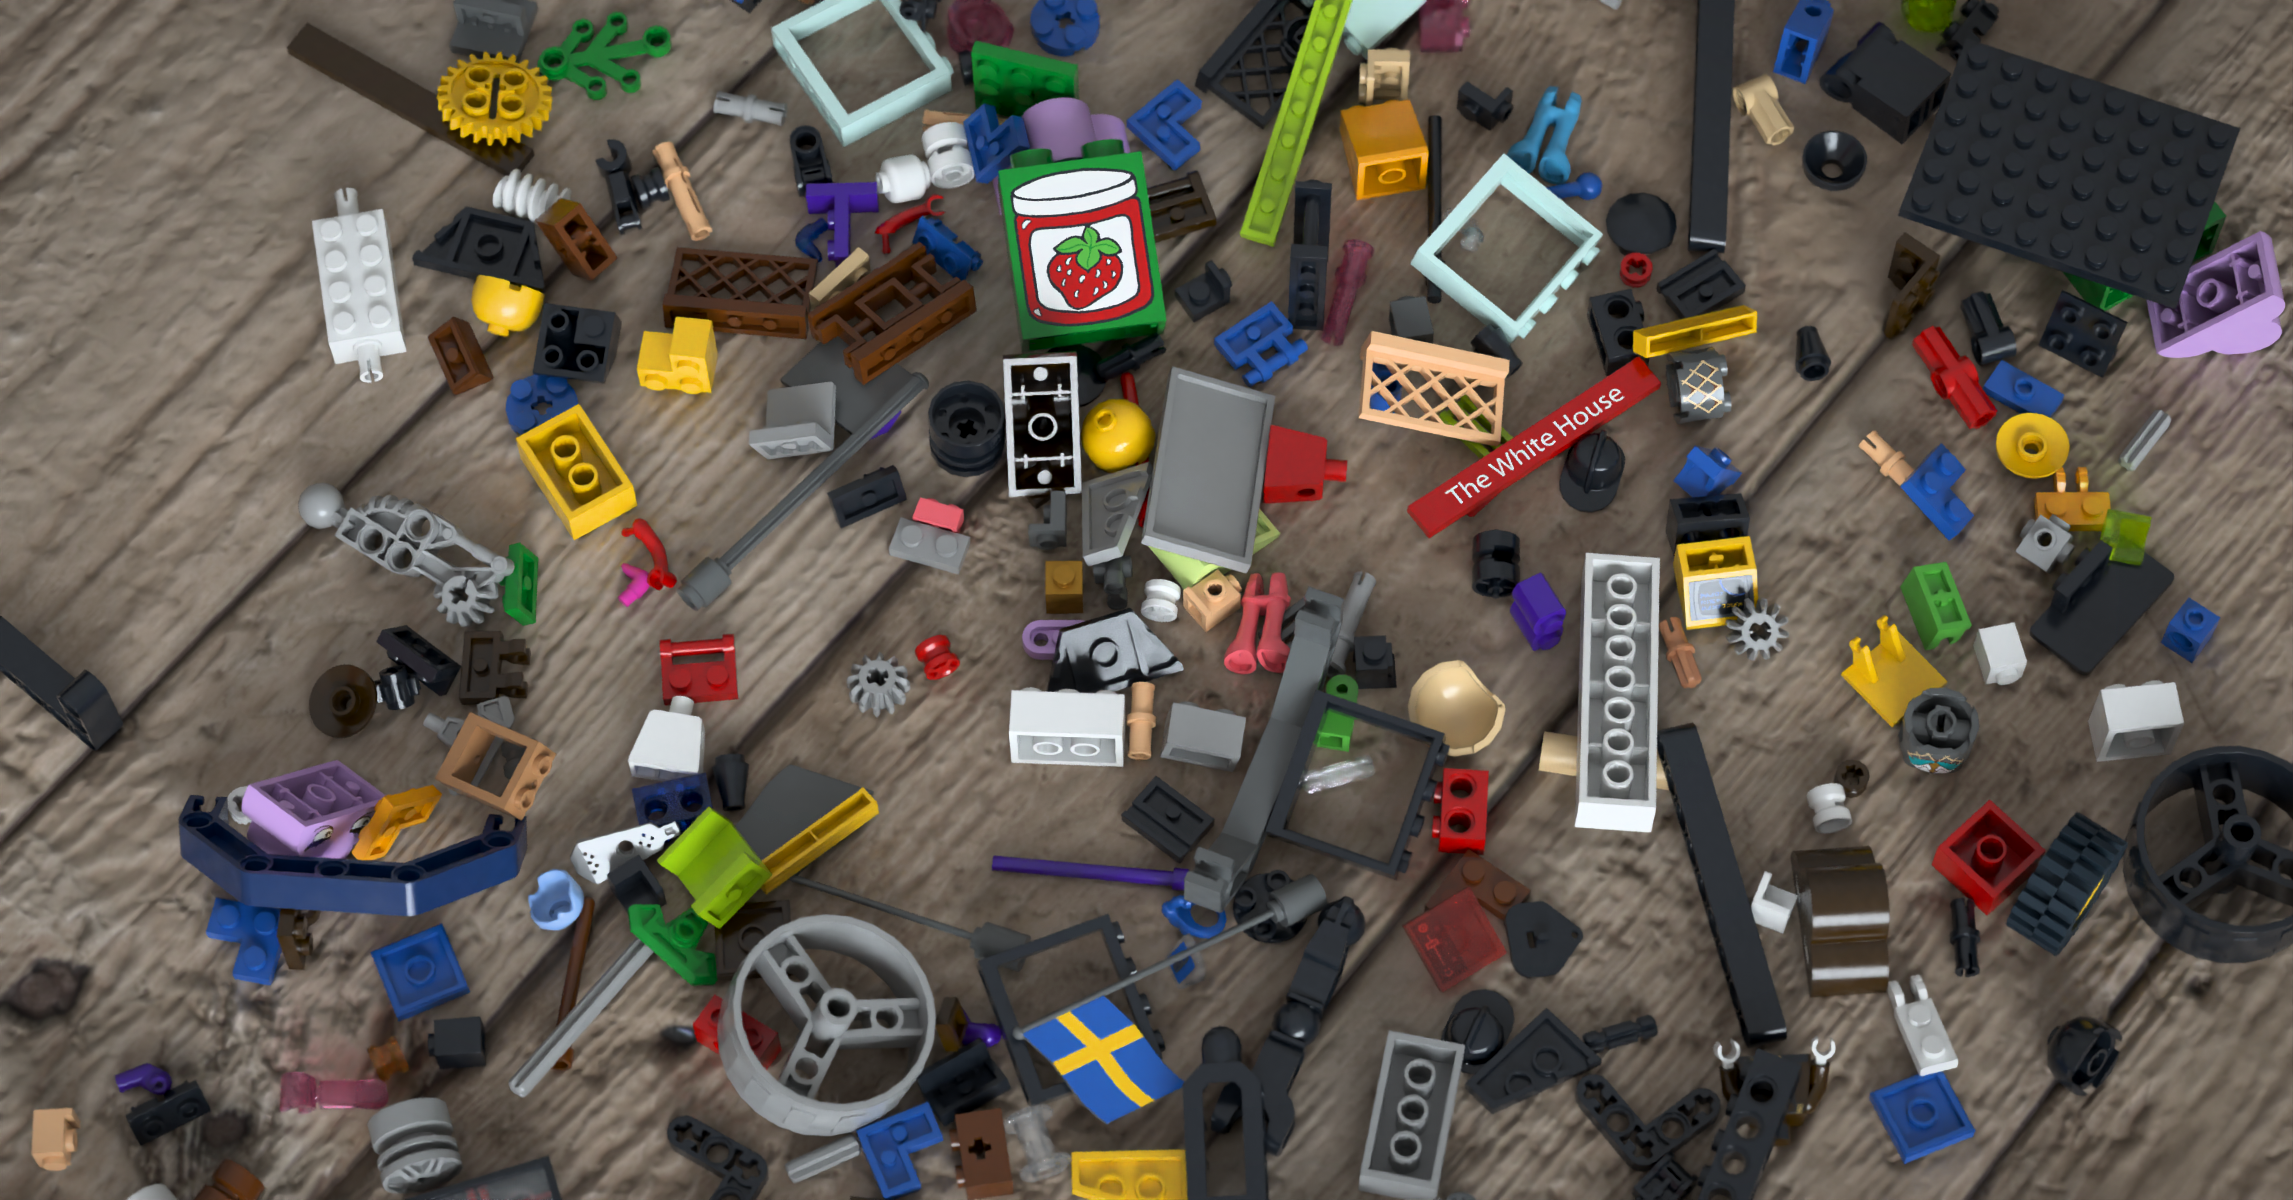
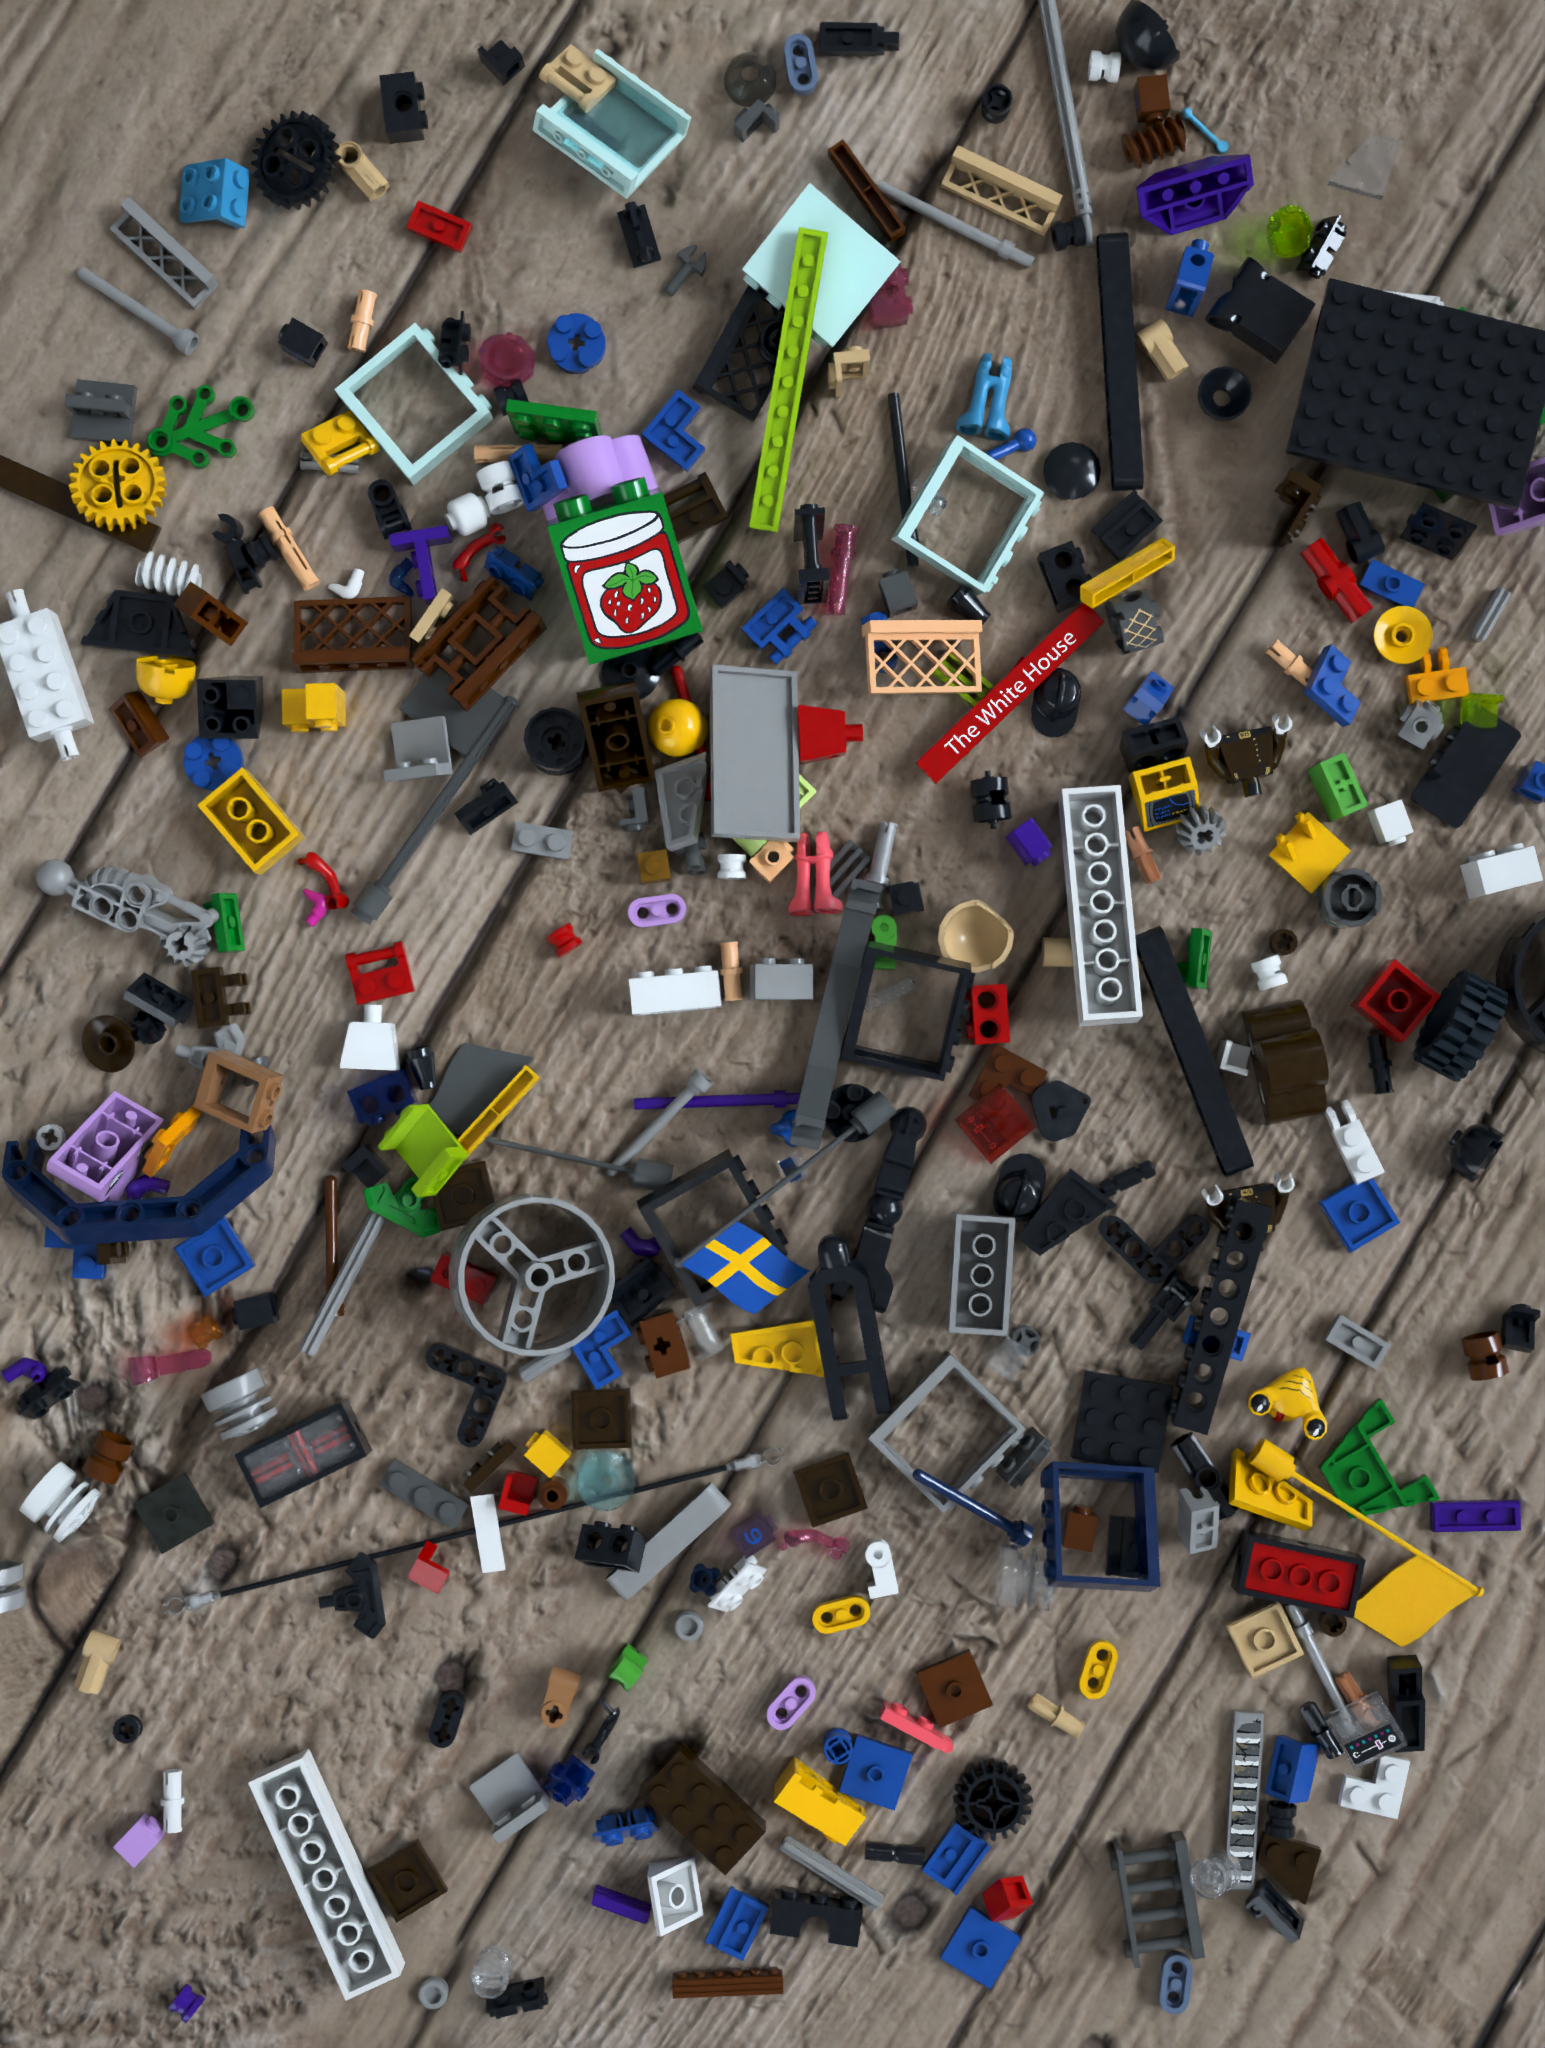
camera: 10 degrees left, 25 degrees up
light blue hair [528,869,584,931] -> none
piece [570,821,681,885] -> none
light grey gear [847,652,910,717] -> none
coral piece [913,497,964,534] -> none
dark brown tile [935,997,968,1052] -> none
wing [1046,608,1184,693] -> none
black plate [1121,776,1215,864] -> none
light orange slope [1340,99,1429,200] -> none
black bracket [1457,81,1514,131] -> none
red bush [1619,252,1652,288] -> none
black cone [1795,326,1831,381] -> none
none -> yellow plate [301,410,380,476]
none -> white animal [328,568,365,599]
none -> light grey piece [606,1068,713,1177]
none -> green hinge [1176,928,1212,989]
none -> dark brown torso [1199,713,1292,798]

